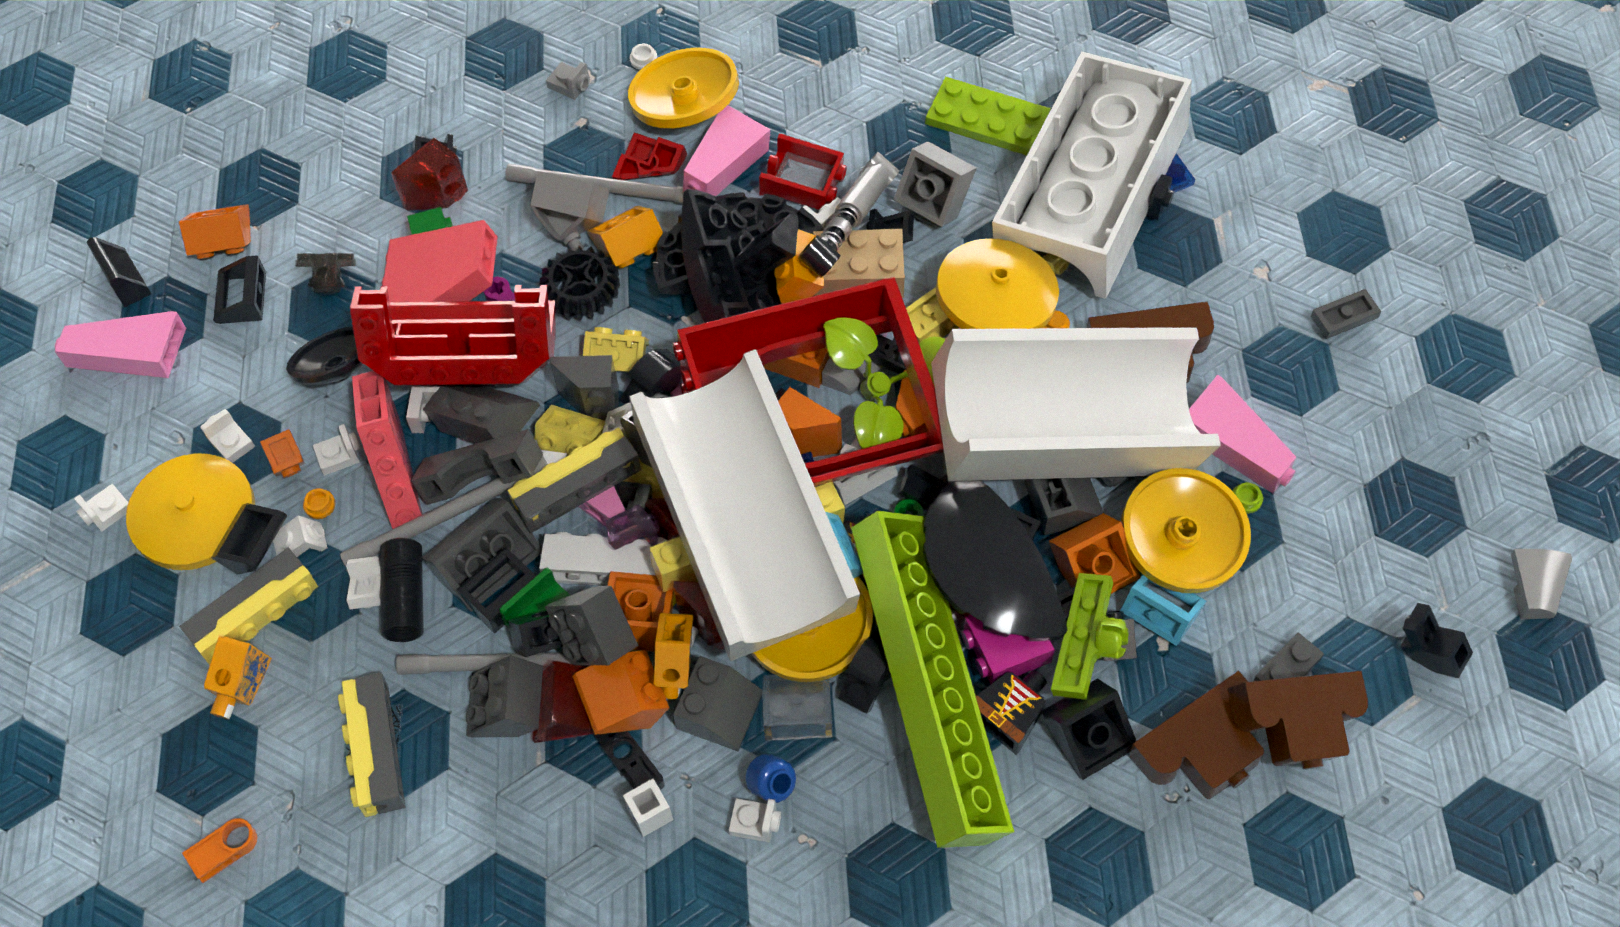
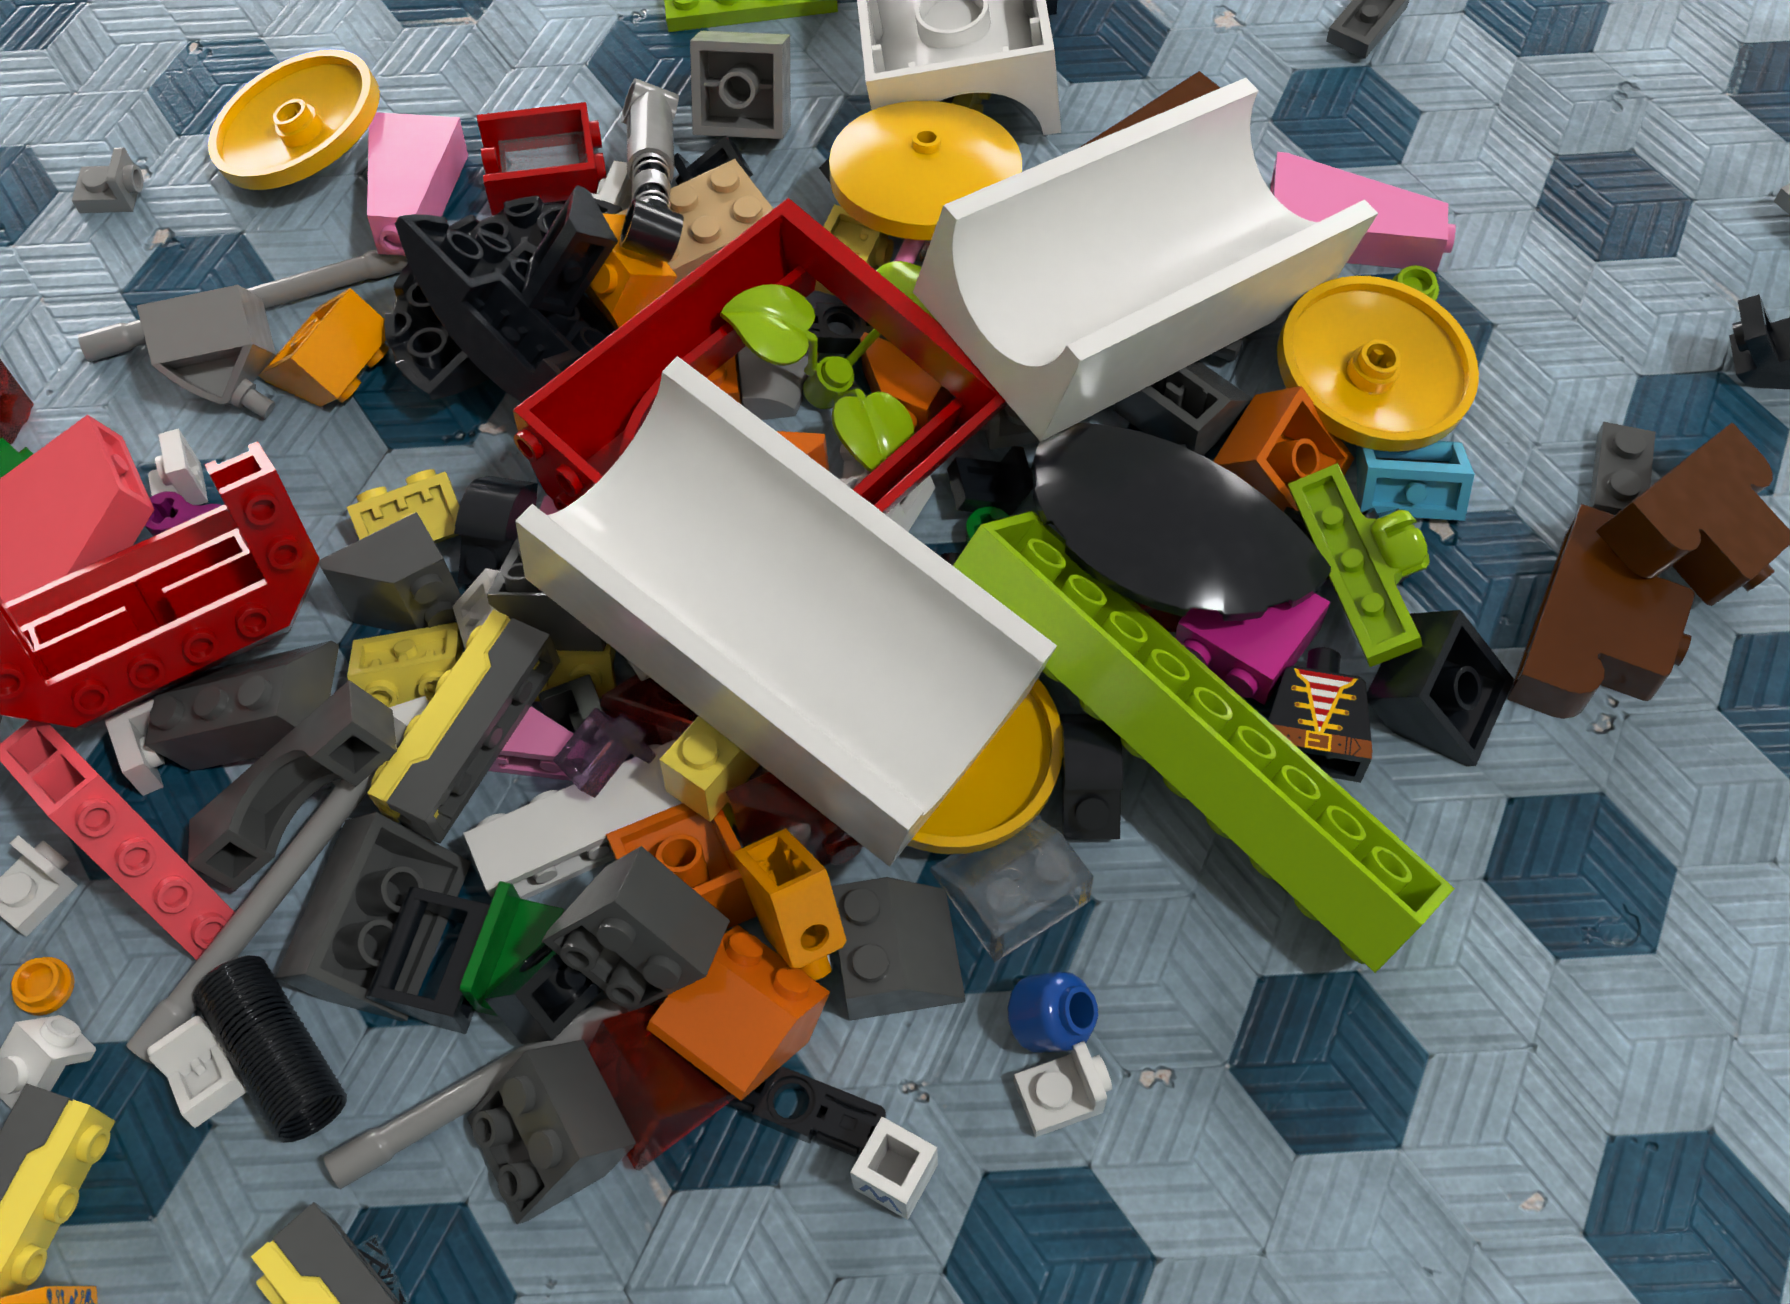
camera: 30 degrees left, 0 degrees up
black gear [539,245,620,322] -> none
red slope [612,132,687,180] -> none
white plate [630,44,657,70] -> none
none -> white bracket [148,428,208,505]

